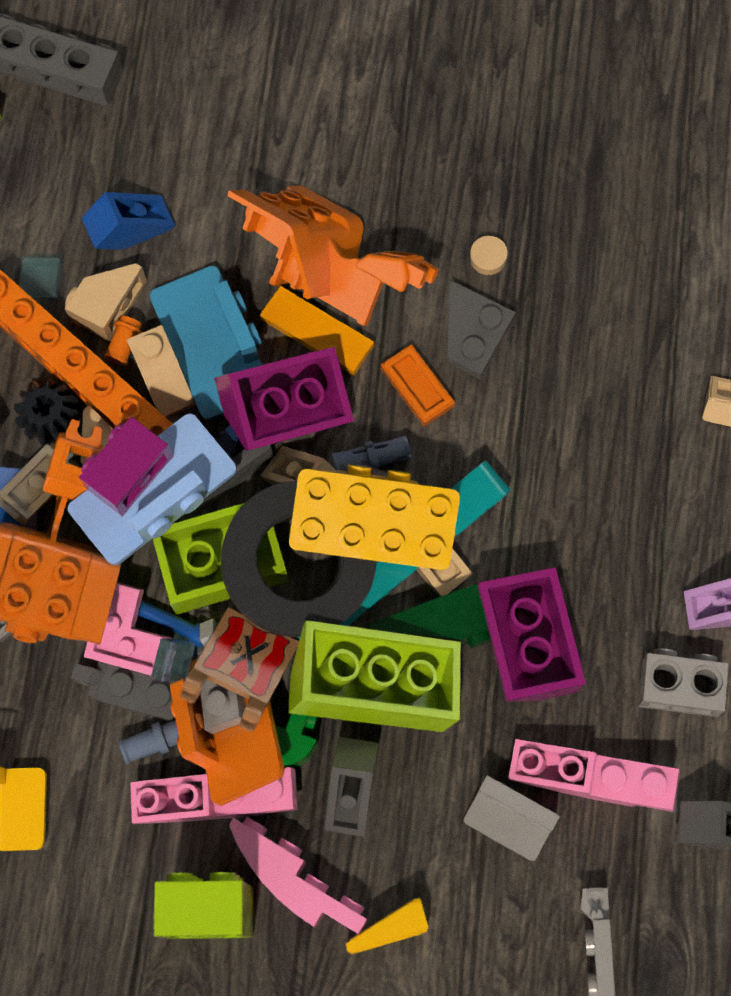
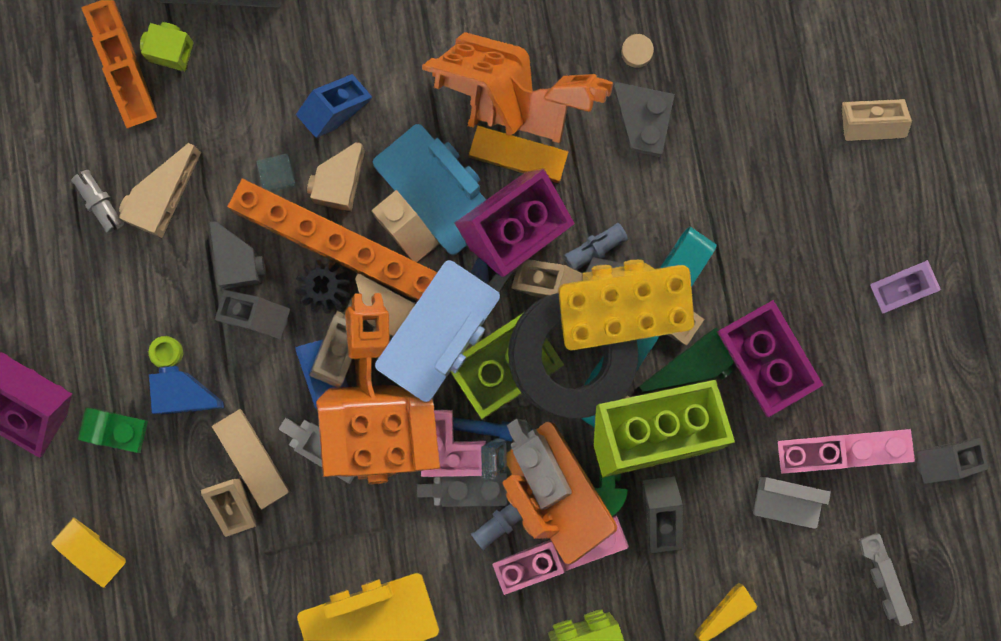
camera: 25 degrees left, 10 degrees up
magenta brick [79,416,173,517] -> none
orange pin [103,315,142,366] -> none
flag [180,607,299,732] -> none
bright pink slope [229,817,368,934] -> none
orange tile [381,344,455,427] -> none
light grey brick [638,649,729,717] -> none

